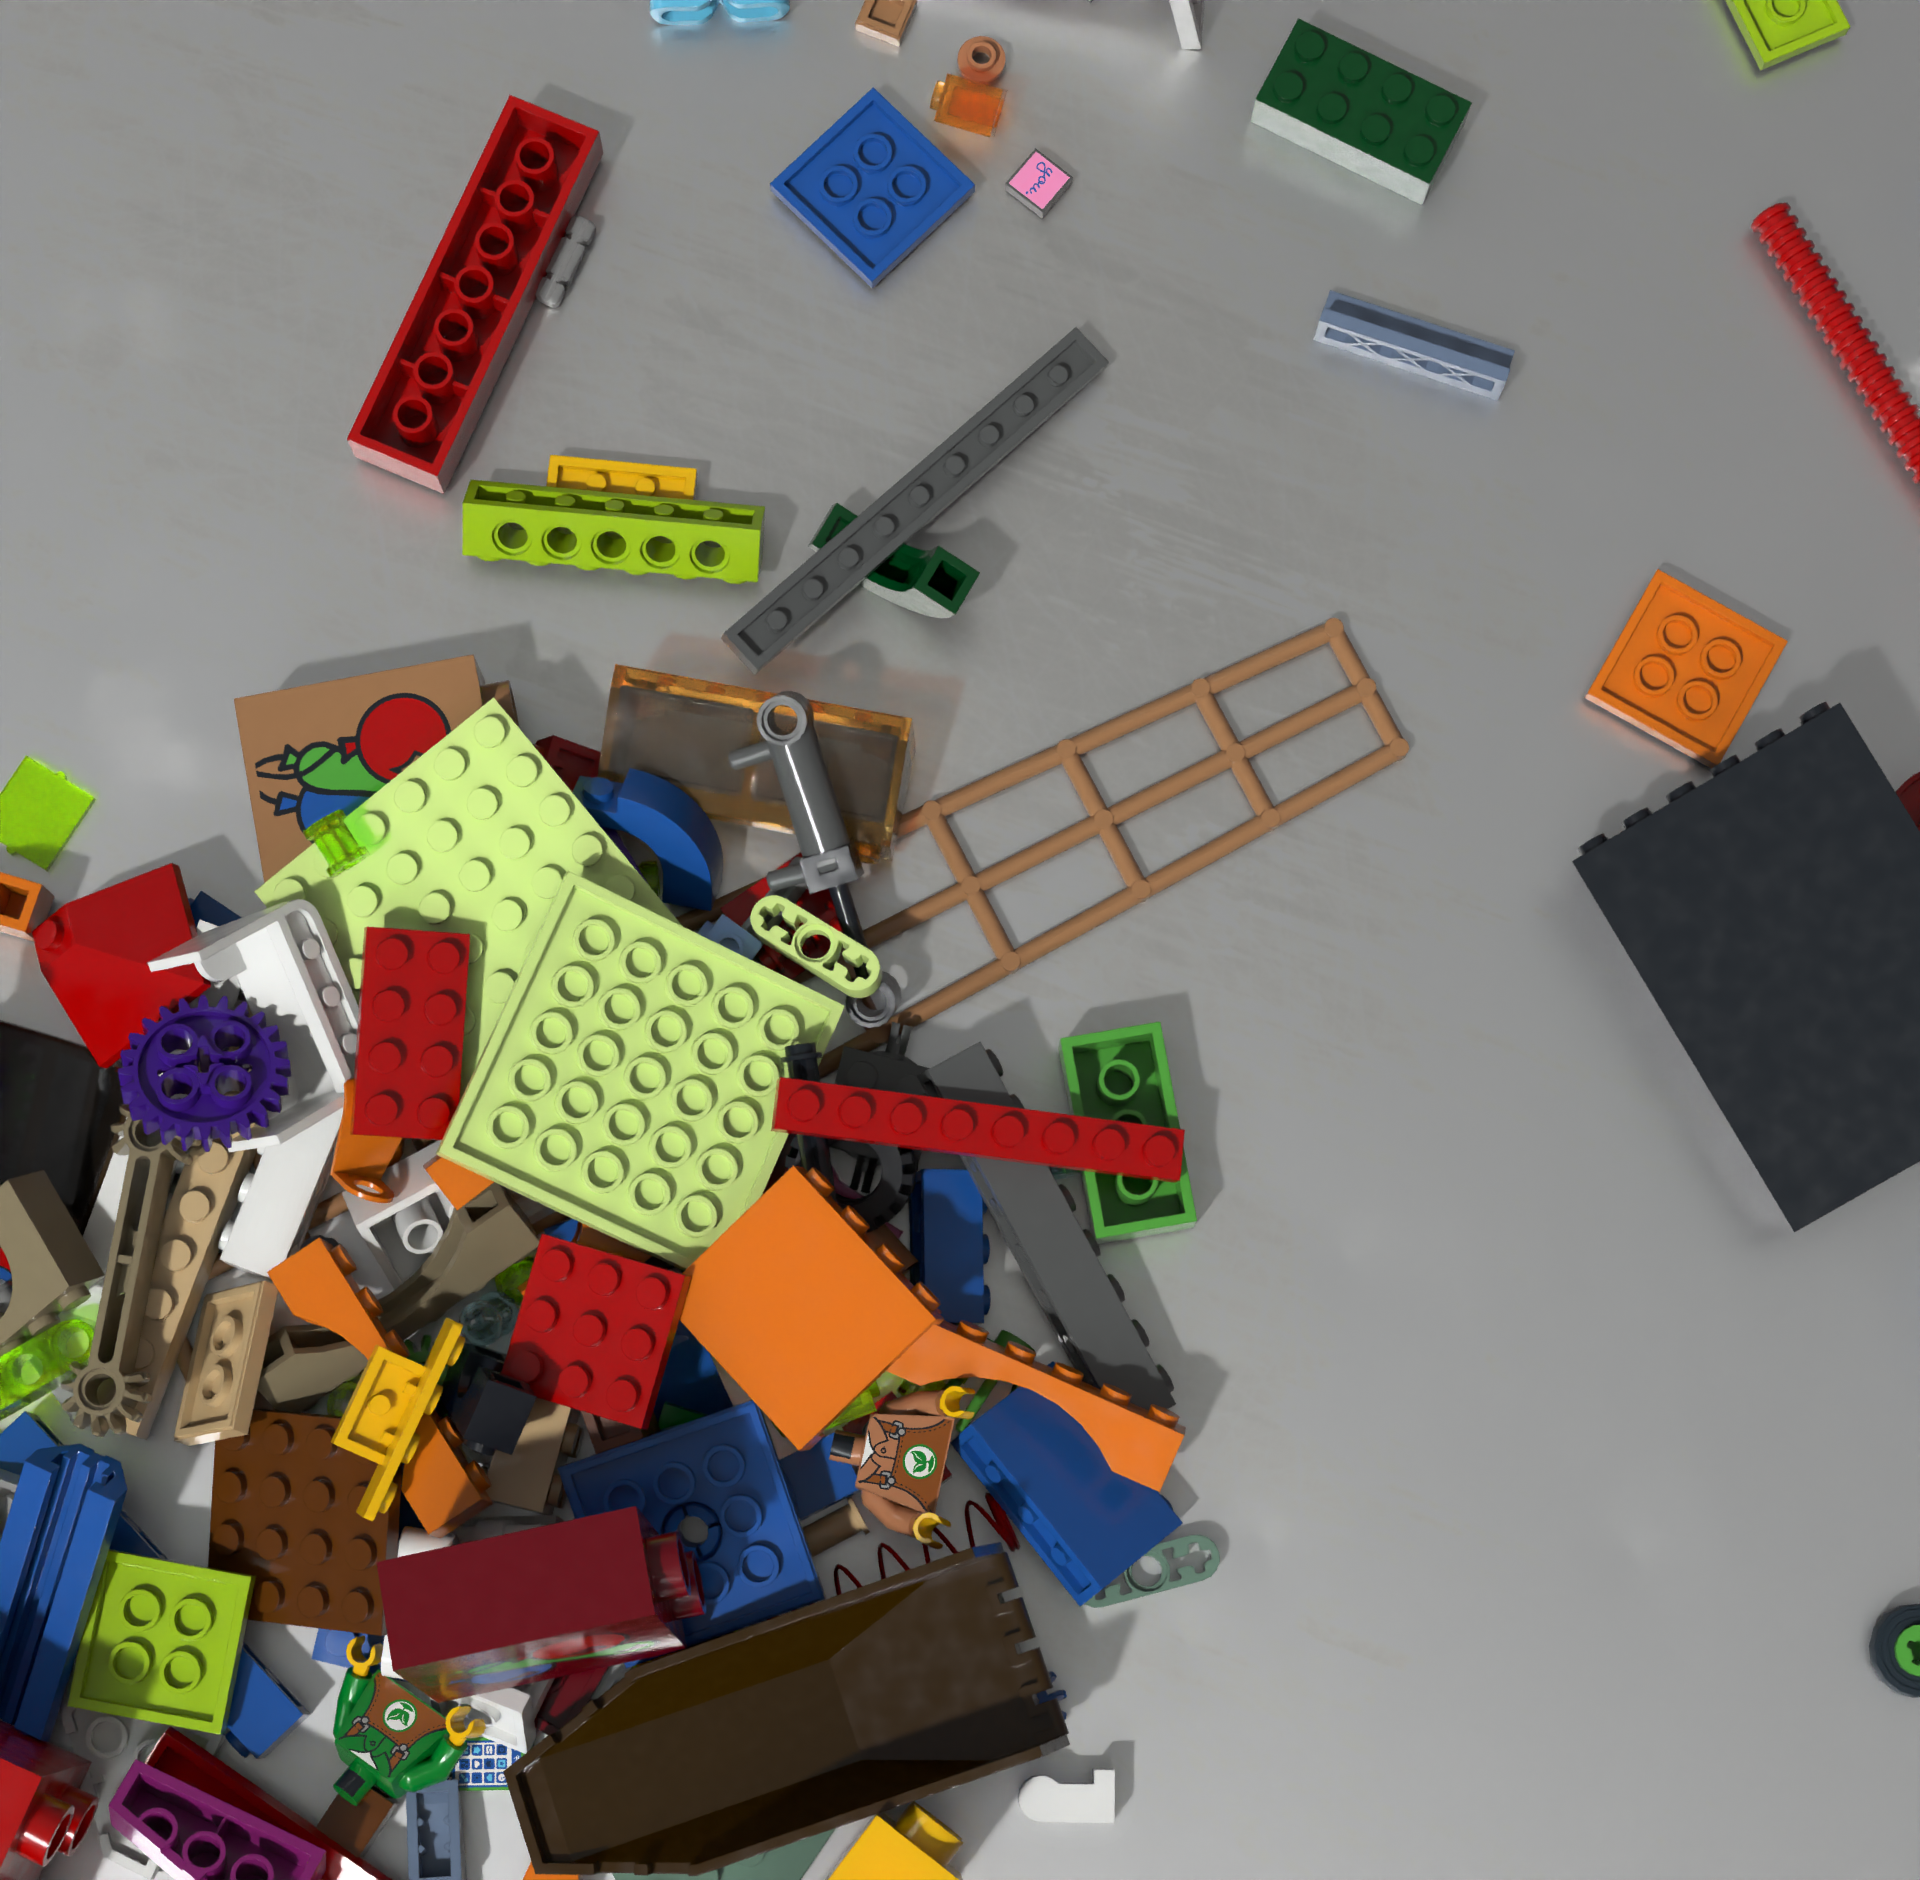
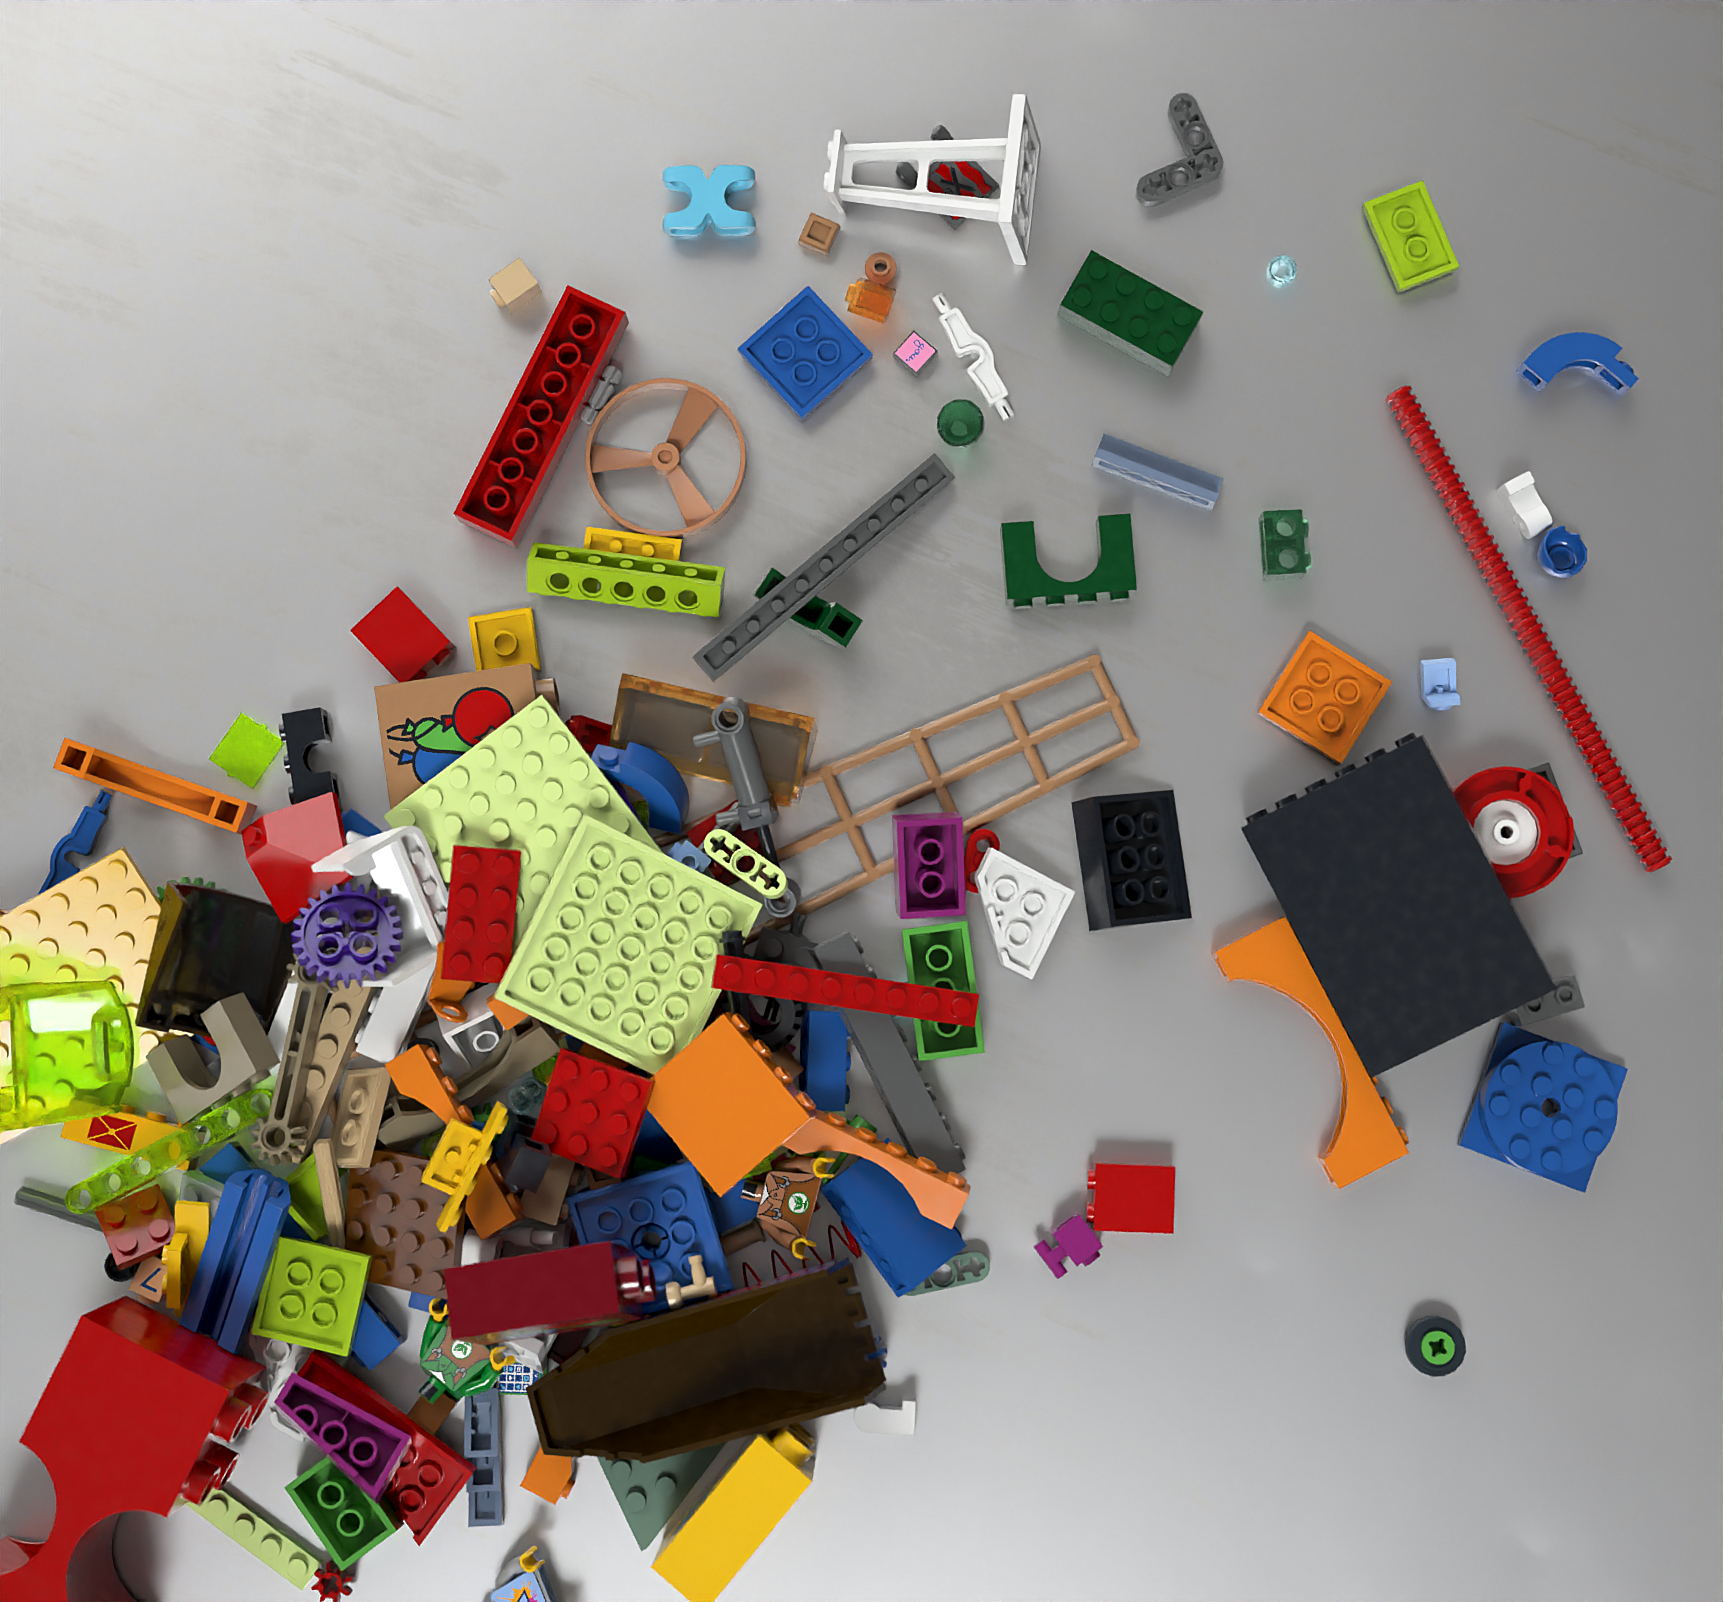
camera: 10 degrees right, 5 degrees up
clear neon green bush [303,809,370,878] -> none
none -> black arch [279,707,342,806]
none -> lime panel [284,1152,350,1241]
none -> tan axle [313,1138,346,1249]
none -> red brick [350,586,456,683]
none -> yellow tile [468,607,542,672]
none -> tan brick [488,258,542,314]
none -> nougat piece [585,378,747,539]
none -> tan piece [666,1254,718,1310]
none -> magenta brick [892,812,966,919]
none -> white piece [932,293,1015,422]
none -> clear green hair [937,399,985,448]
none -> red plate [964,829,1000,894]
none -> white plate [974,847,1075,979]
none -> dark green arch [1000,513,1137,609]
none -> magenta brick [1033,1212,1103,1279]
none -> black slope [1071,790,1192,931]
none -> red brick [1085,1162,1175,1234]
none -> orange arch [1211,917,1409,1189]
none -> clear green brick [1258,509,1311,581]
none -> clear light blue bush [1266,255,1297,288]
none -> light blue bracket [1421,658,1461,710]

